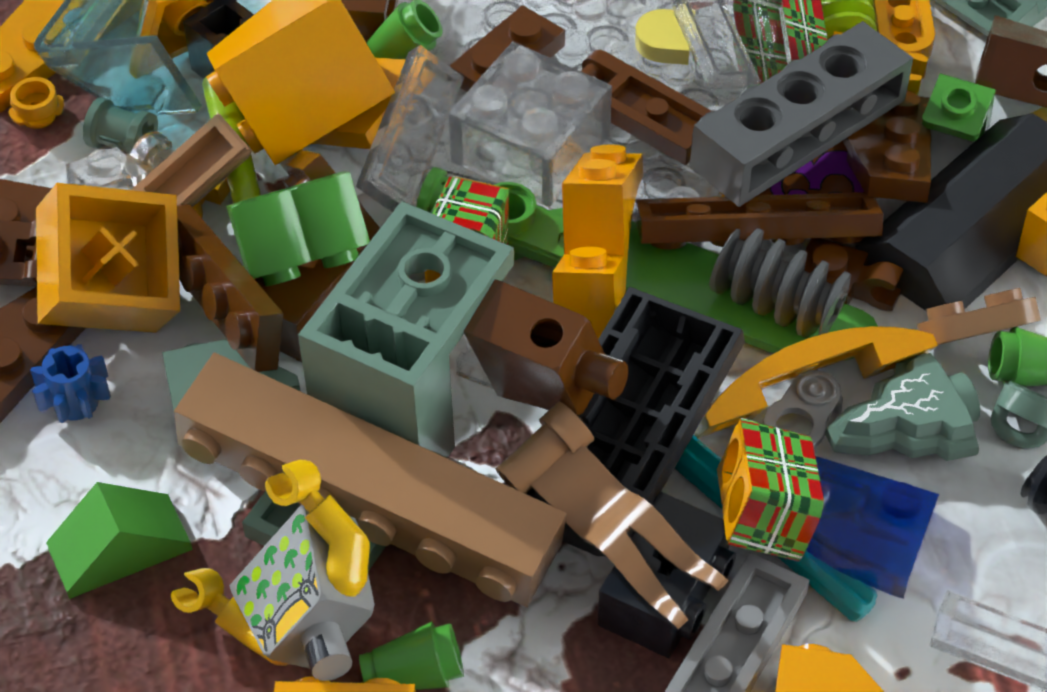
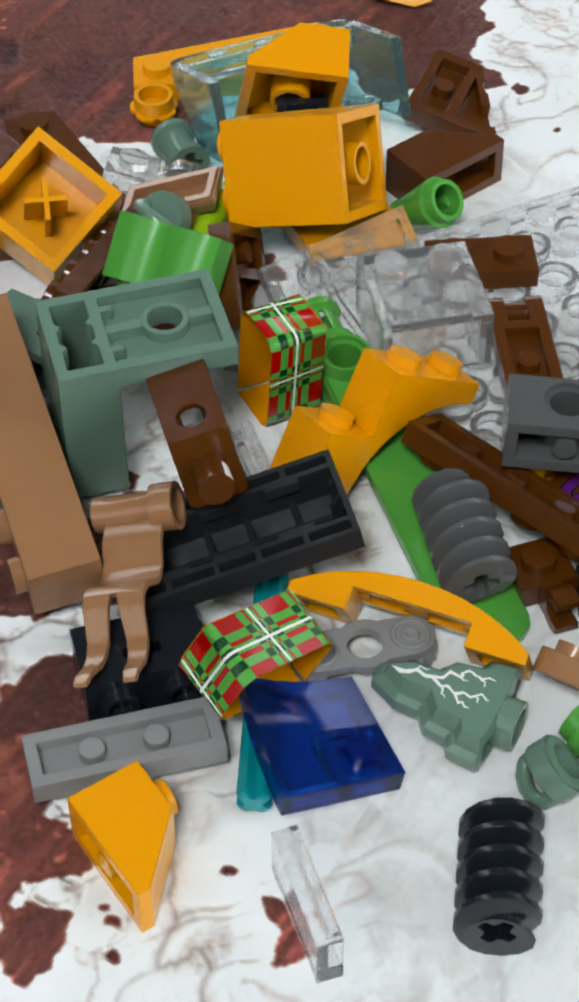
camera: 45 degrees right, 5 degrees down
none -> sand green tile [134,190,192,229]

